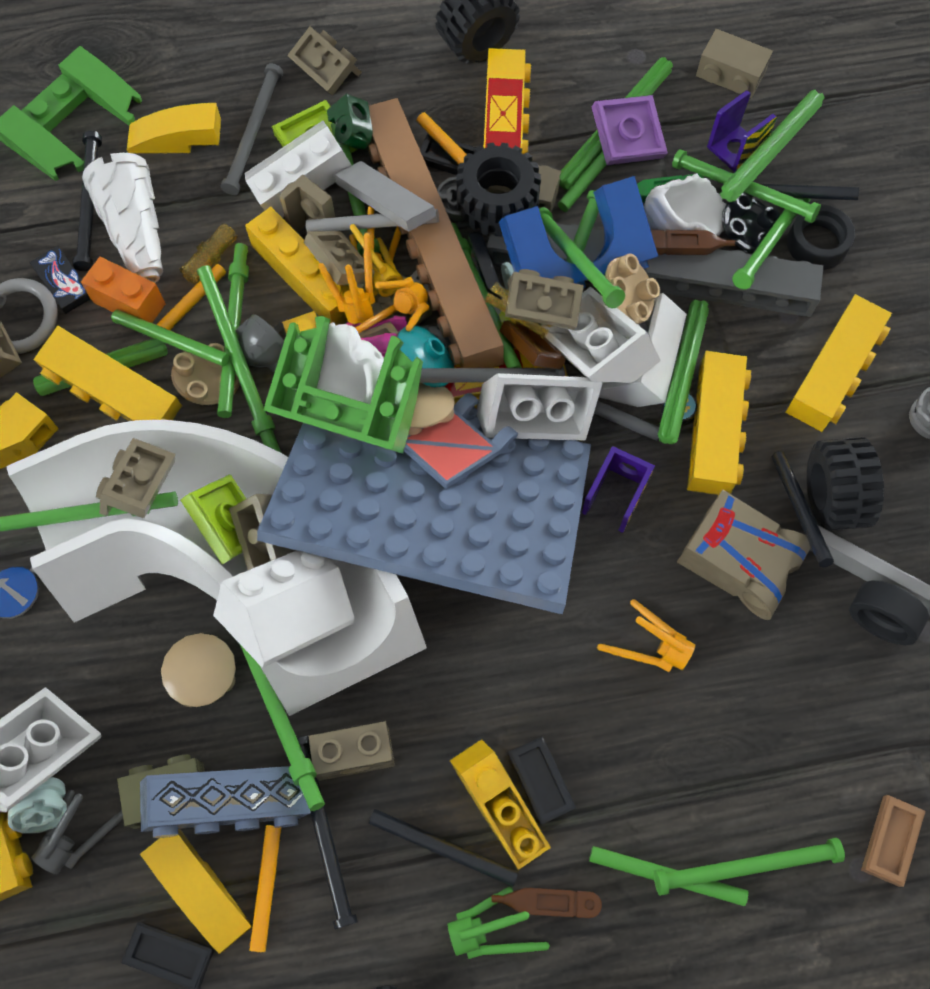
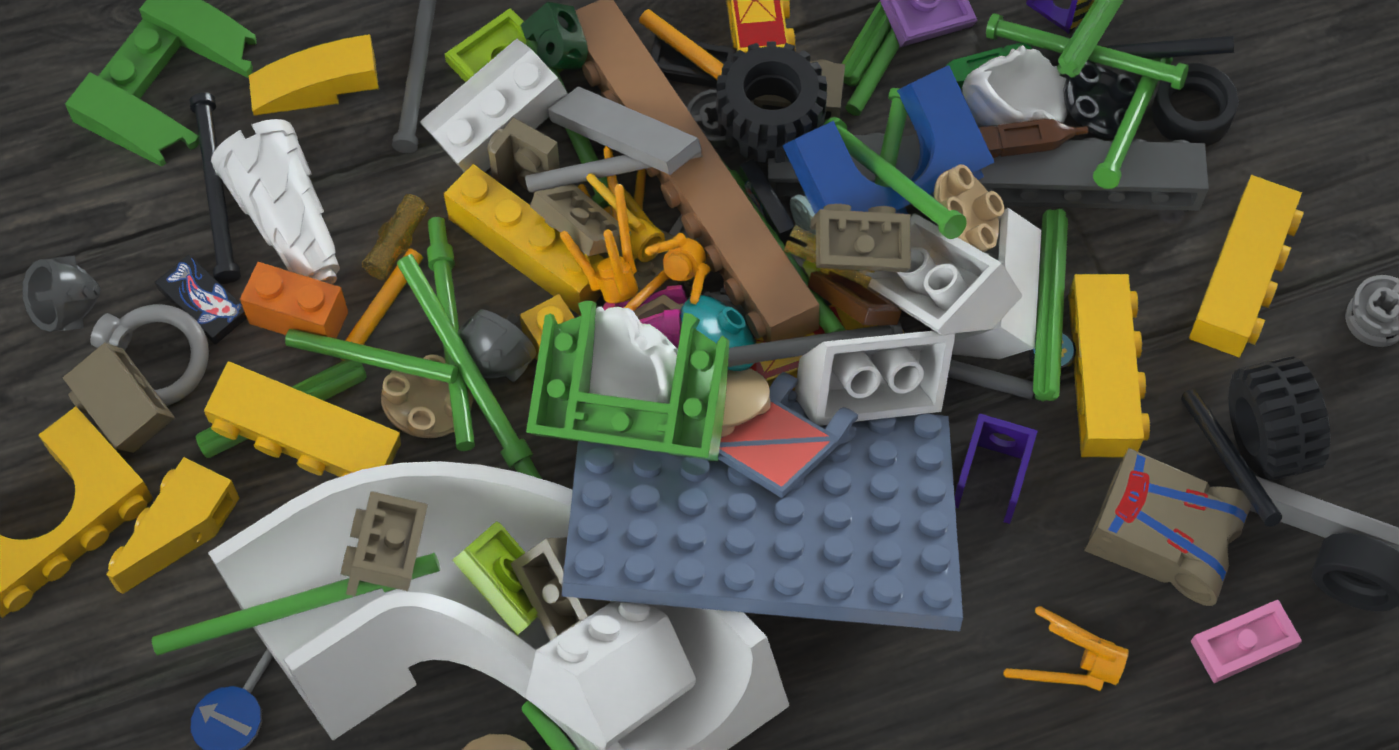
camera: 10 degrees left, 5 degrees down
none -> bright pink plate [1191,599,1302,683]

